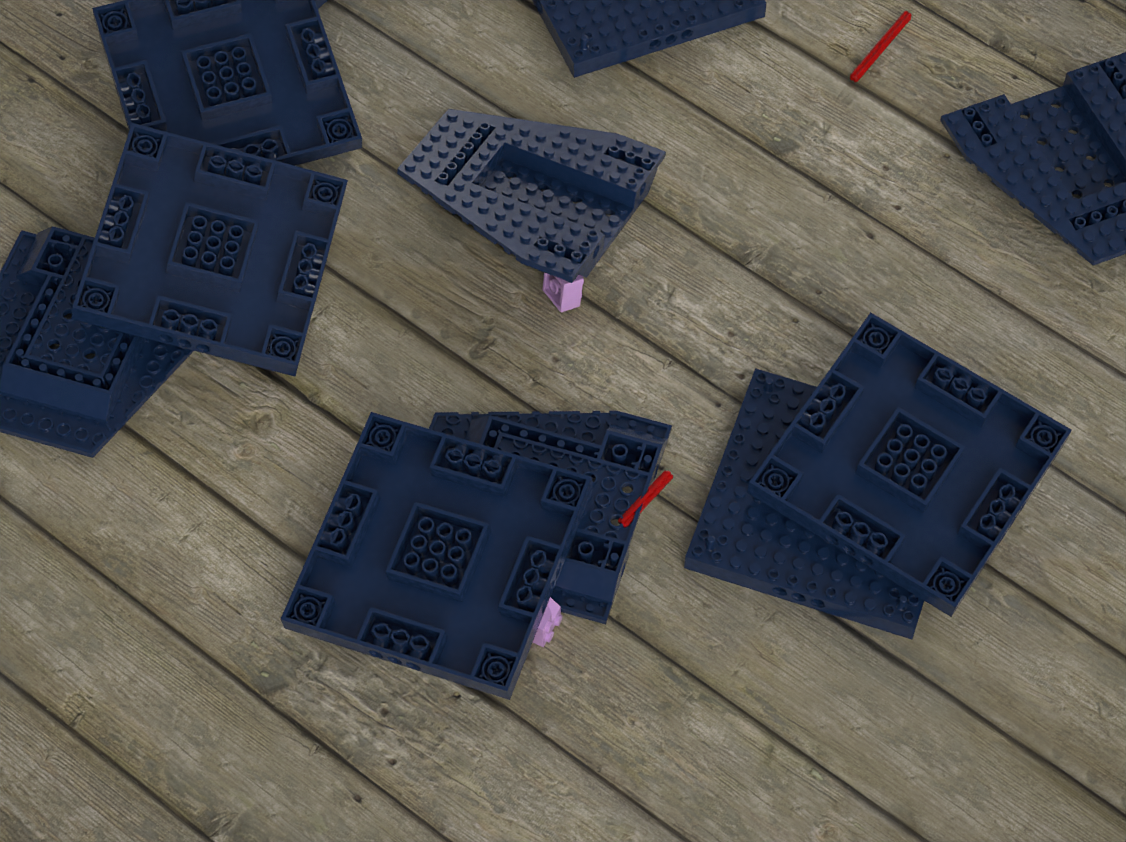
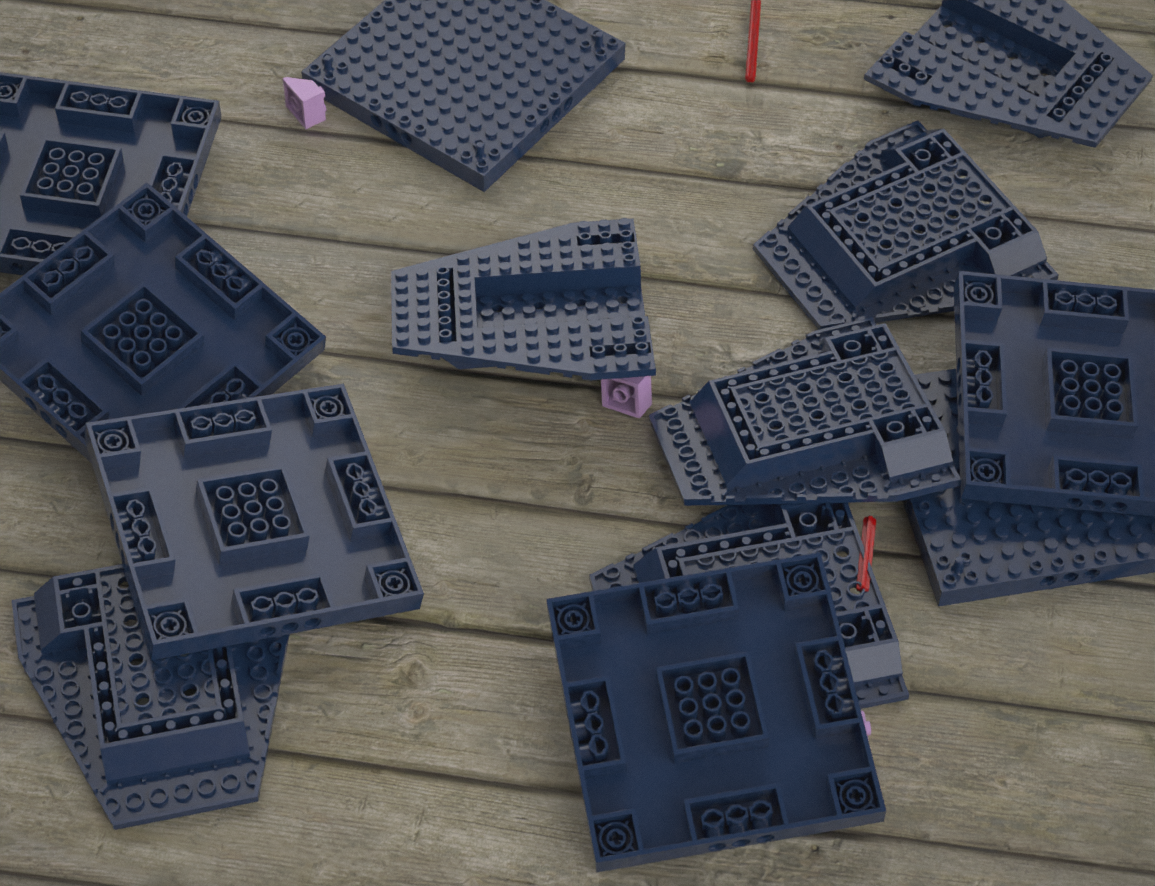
camera: 30 degrees left, 5 degrees down
none -> dark blue wing [649,317,961,506]
none -> dark blue wing [753,120,1059,330]

